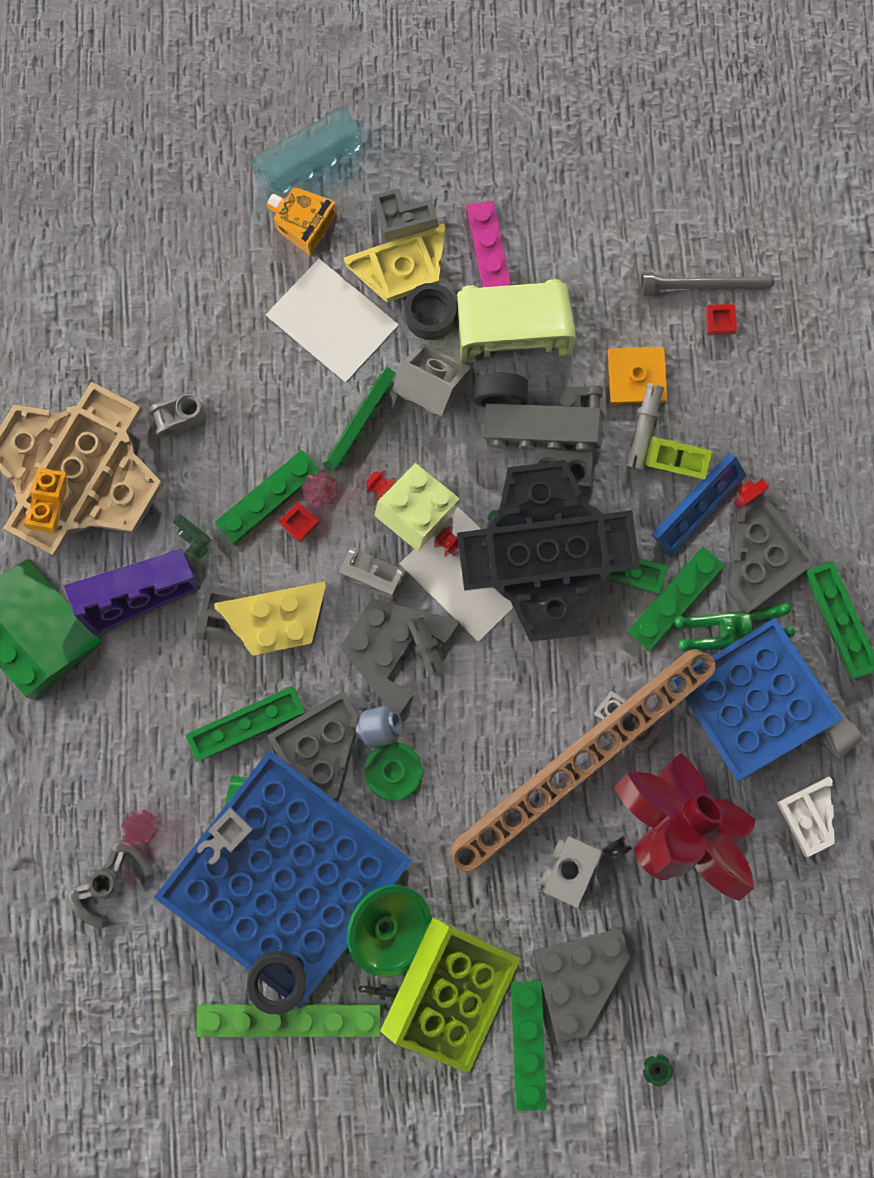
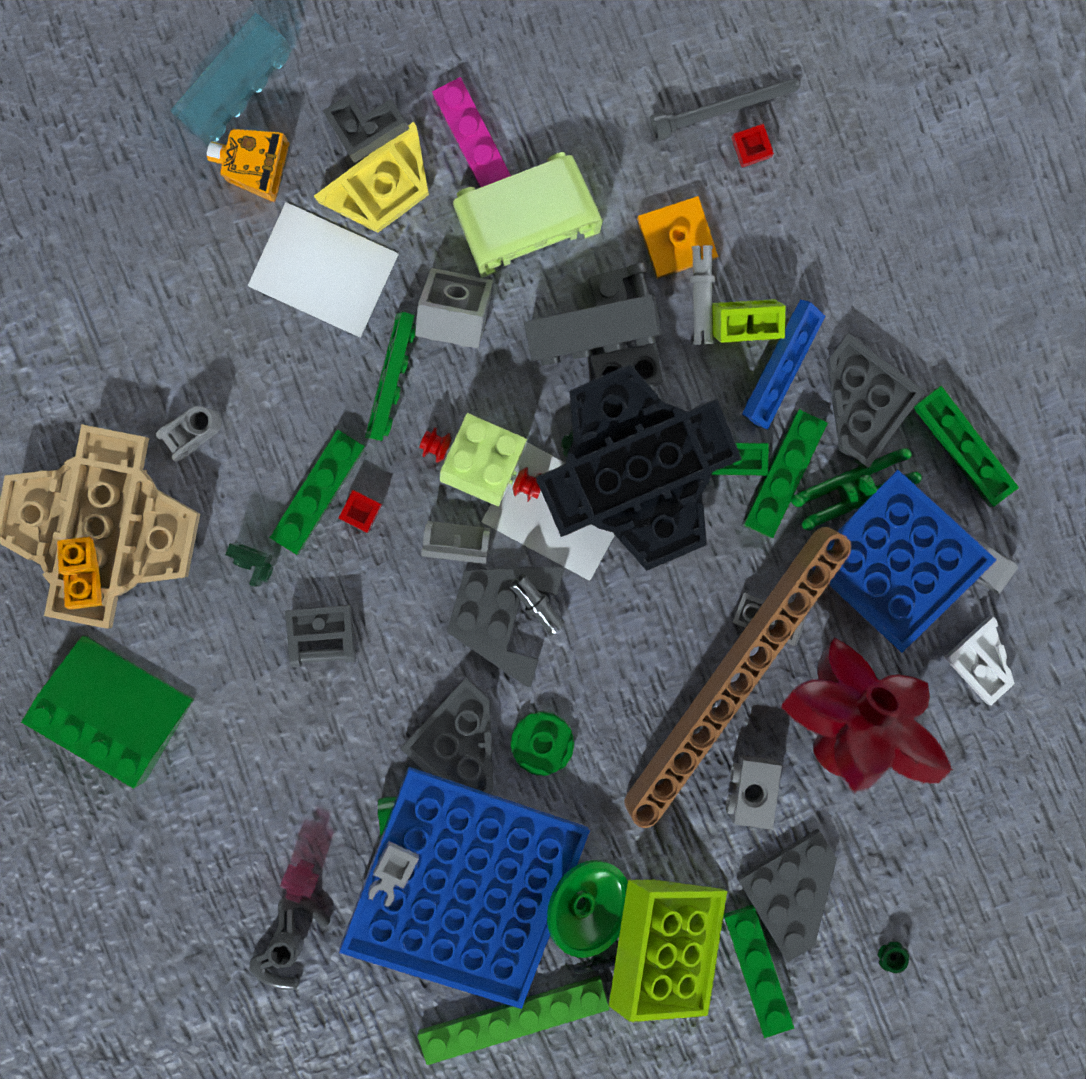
camera: 20 degrees left, 10 degrees up
dark purple wedge [64,549,201,636] -> none
green plate [185,686,306,762] -> none
light yellow wing [214,581,326,656] -> none
black tyre [247,951,306,1014] -> none
clear pink gear [302,471,338,508] -> none
sand blue head [356,706,402,748] -> none
black tyre [404,283,457,340] -> none
black tyre [474,372,528,408] -> none
black bush [601,836,632,863] -> none
red plate [734,478,769,510] -> none

